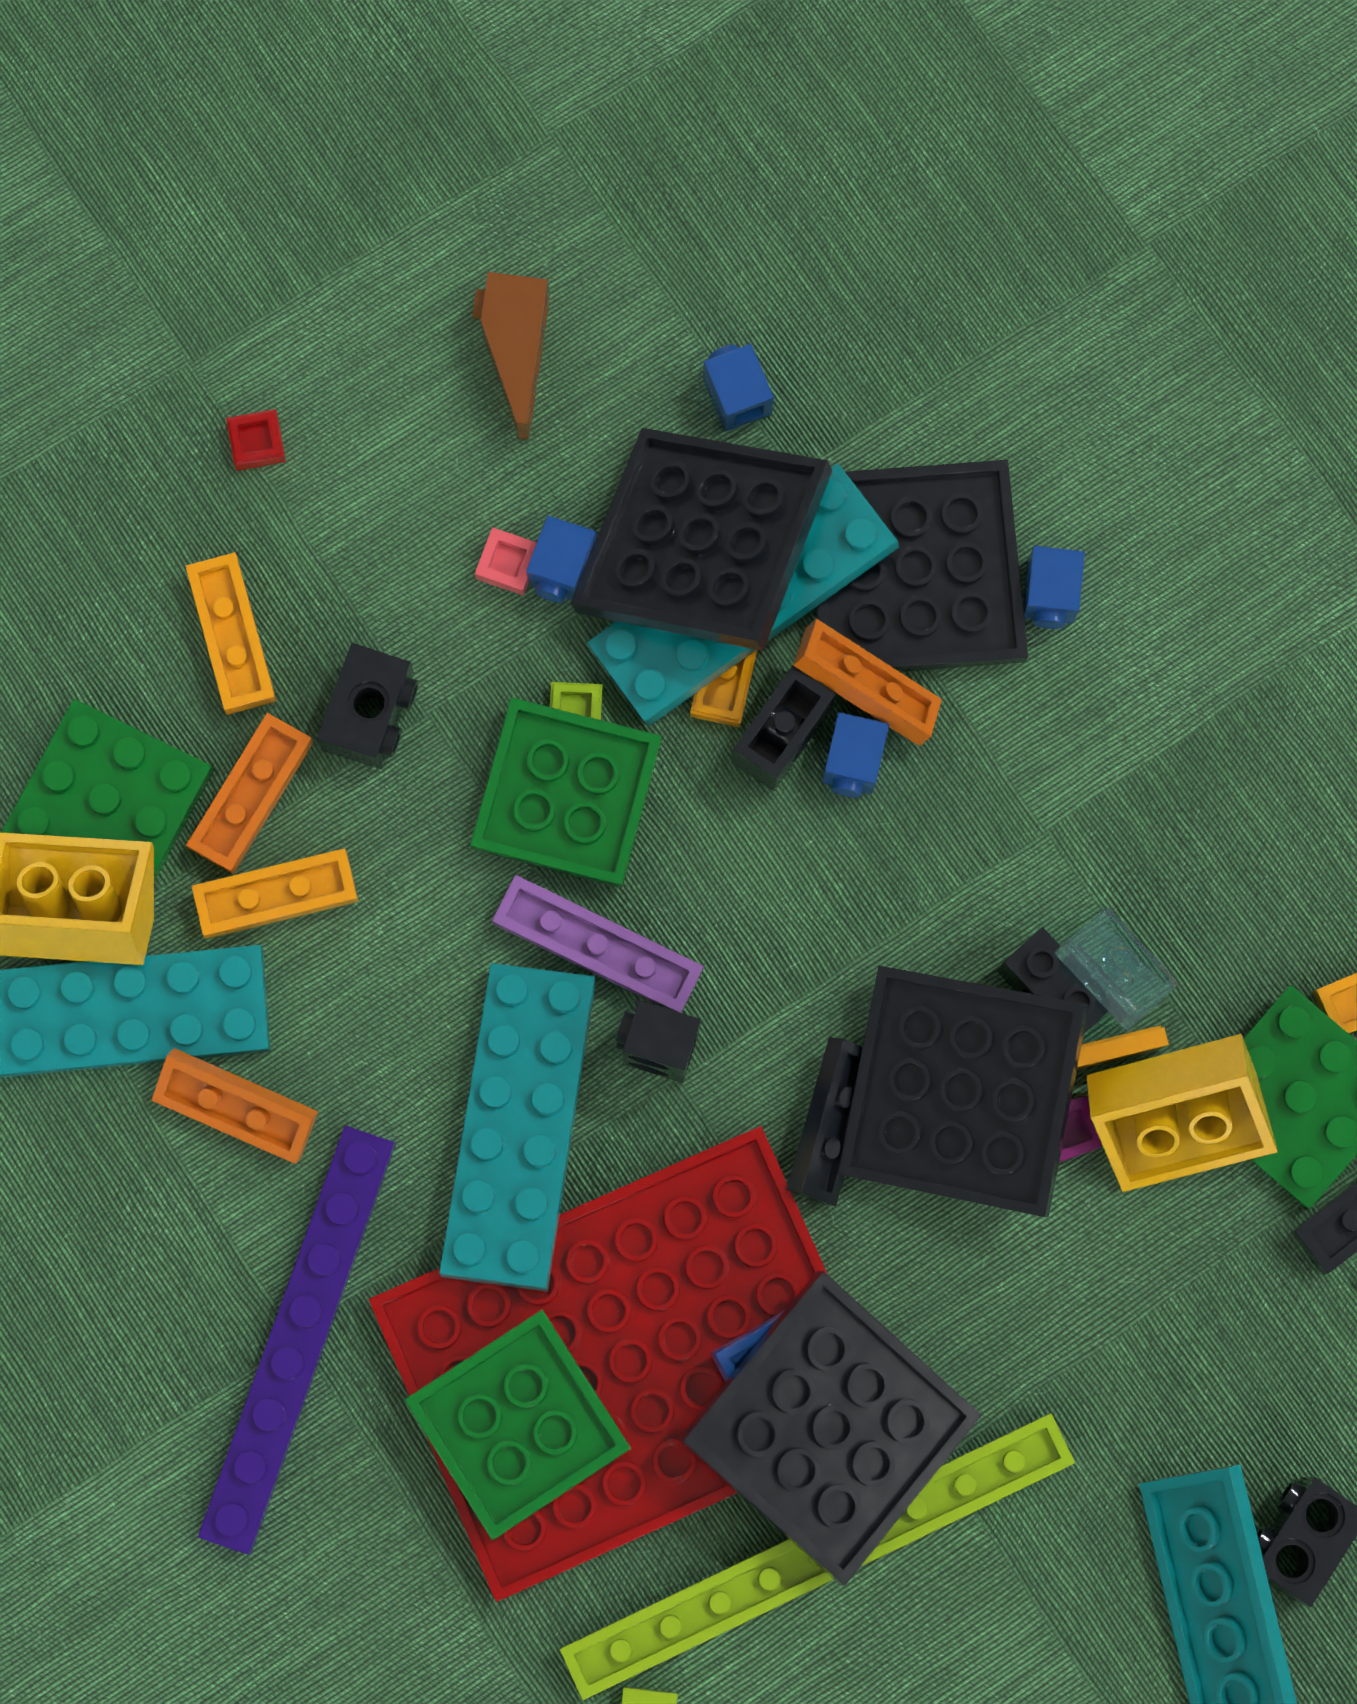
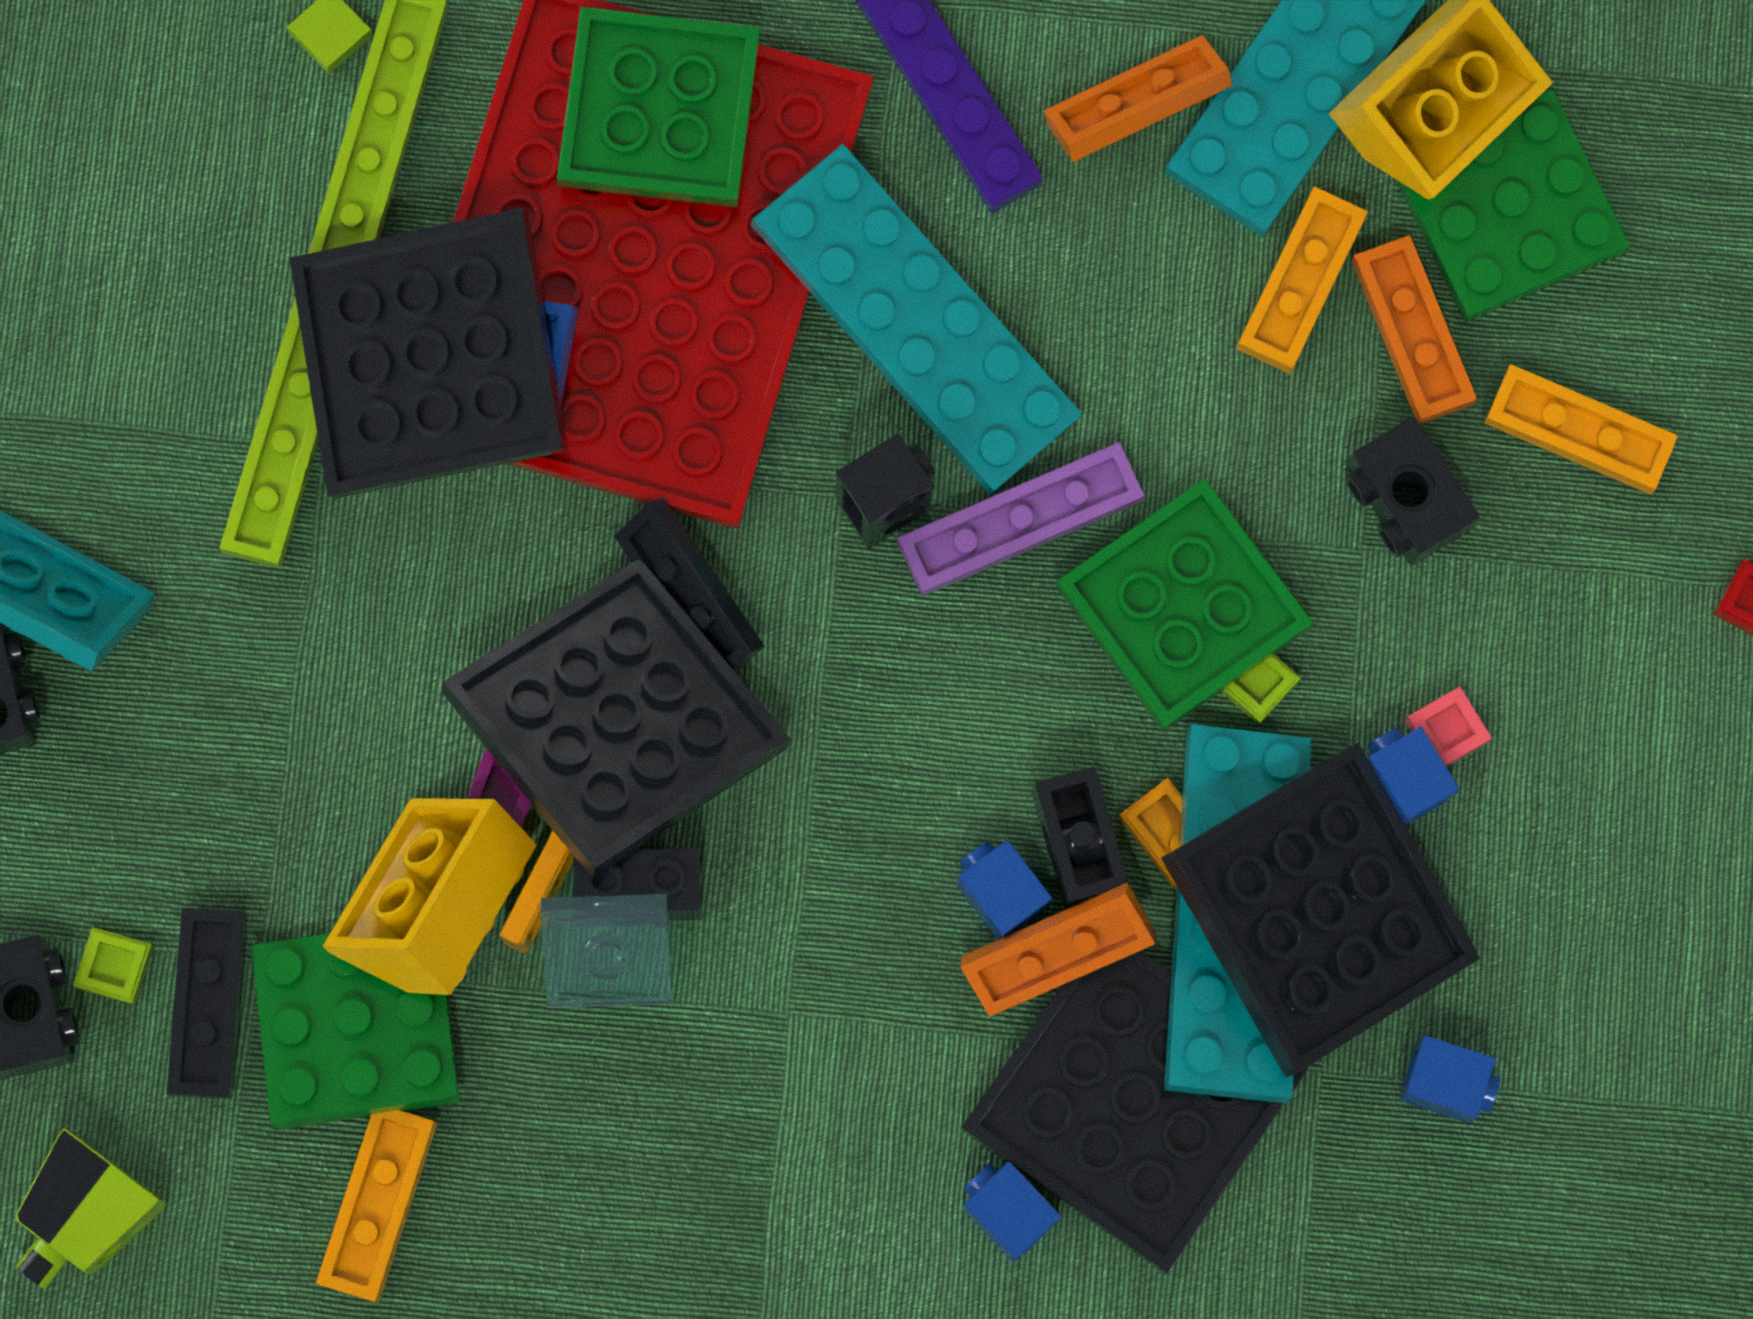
camera: 130 degrees right, 0 degrees up
dark orange slope [473,272,550,440] -> none

